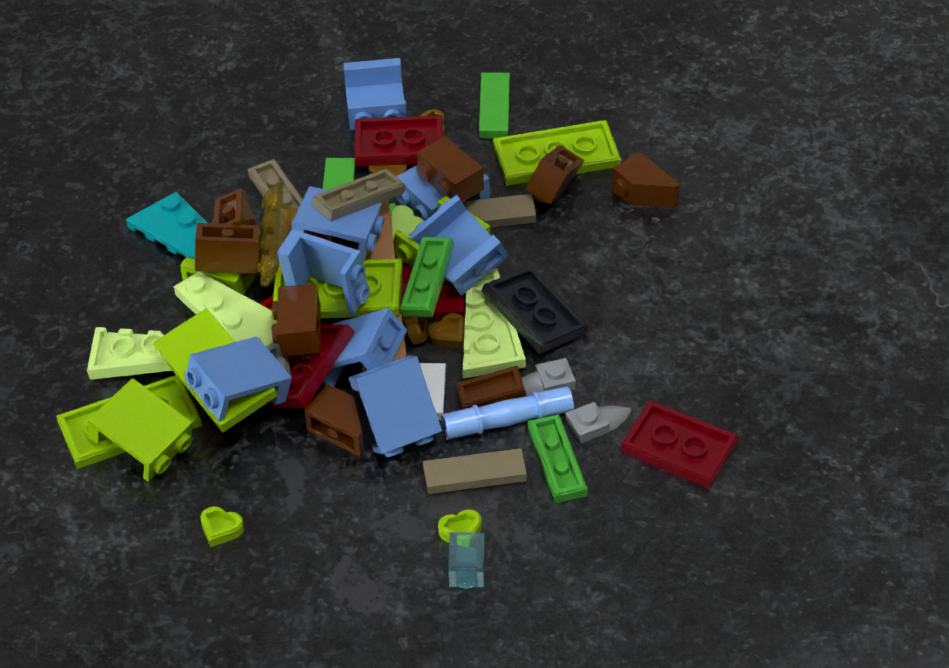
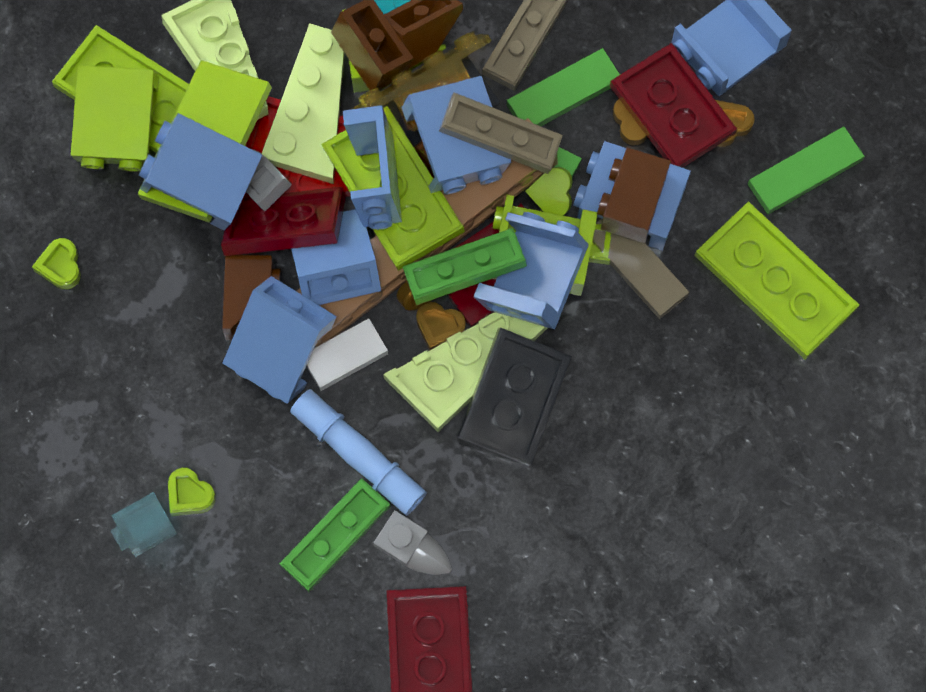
camera: 55 degrees right, 25 degrees up
reddish brown brick [272,284,321,357] -> none
dark tan tile [423,448,527,494] -> none
reddish brown tile [456,366,527,409] -> none
light grey plate [522,358,576,397] -> none
reddish brown slope [525,145,585,204] -> none
reddish brown slope [612,152,680,208] -> none

